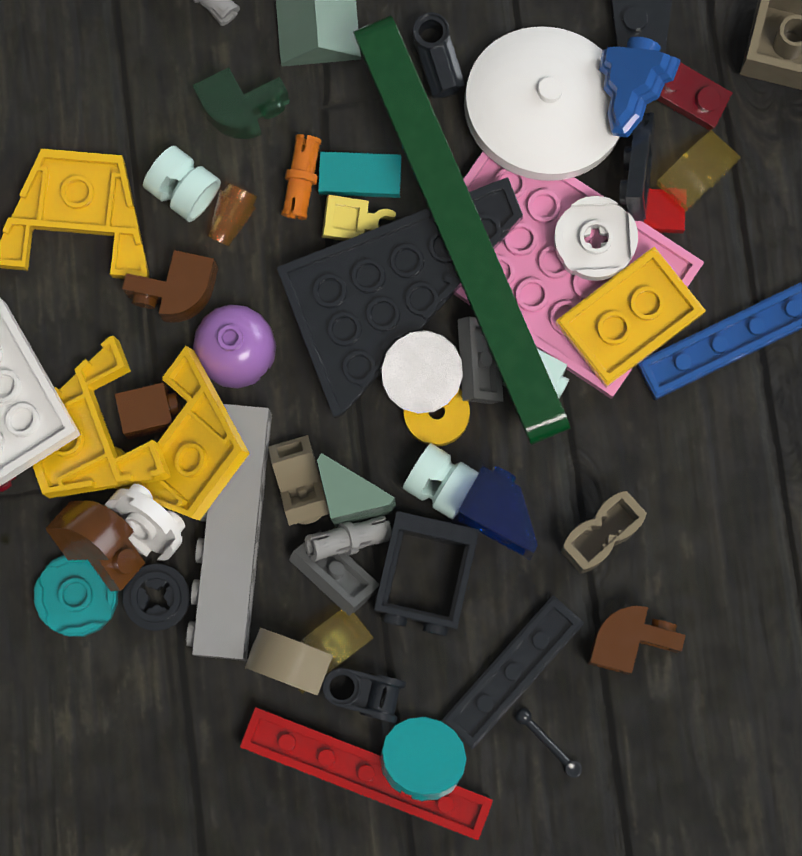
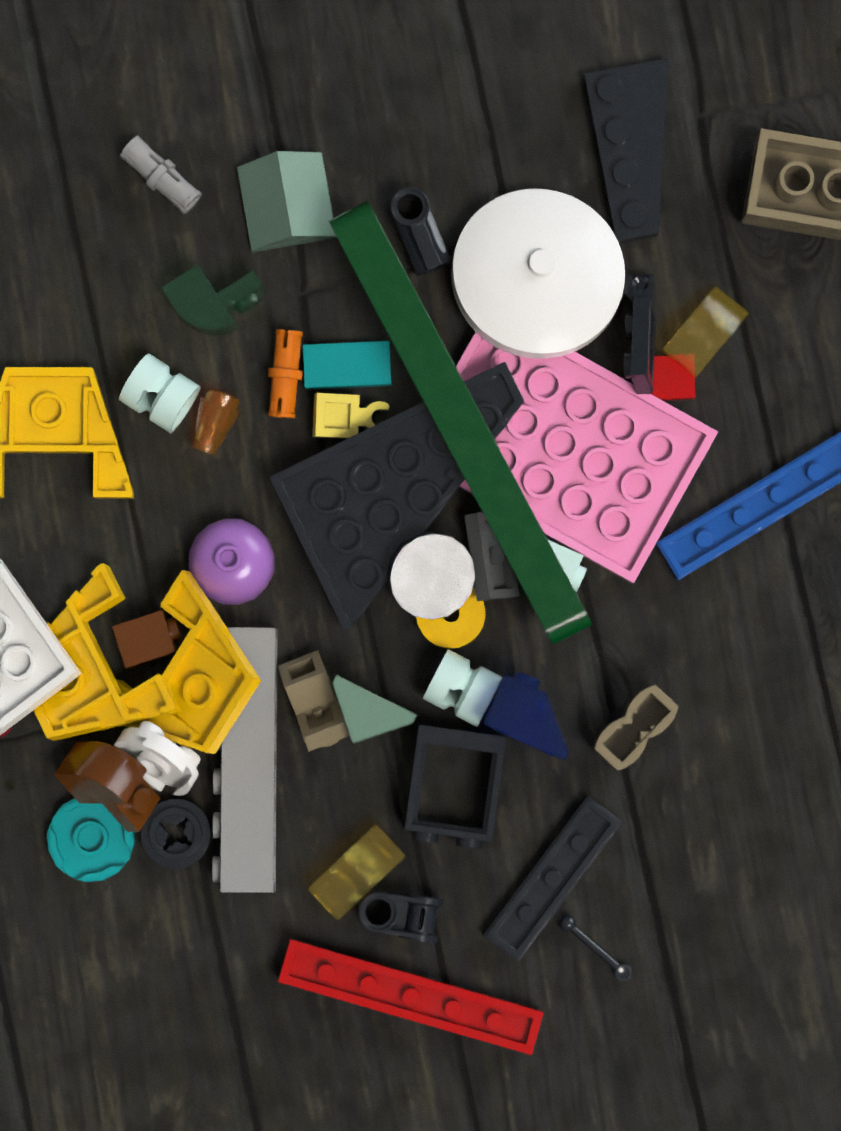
camera: 10 degrees left, 5 degrees up
reddish brown brick [122,250,218,323] -> none
dark tan brick [245,628,333,696] -> none
dark grey plate [289,530,380,616] -> none
light grey pin [305,515,392,562] -> none
teal tile [380,717,467,801] -> none
white plate [554,196,638,281] -> none
yellow tile [555,246,706,388] -> none
reddish brown brick [587,606,686,675] -> none
blue rock [599,37,681,137] -> none
dark red plate [656,62,732,131] -> none

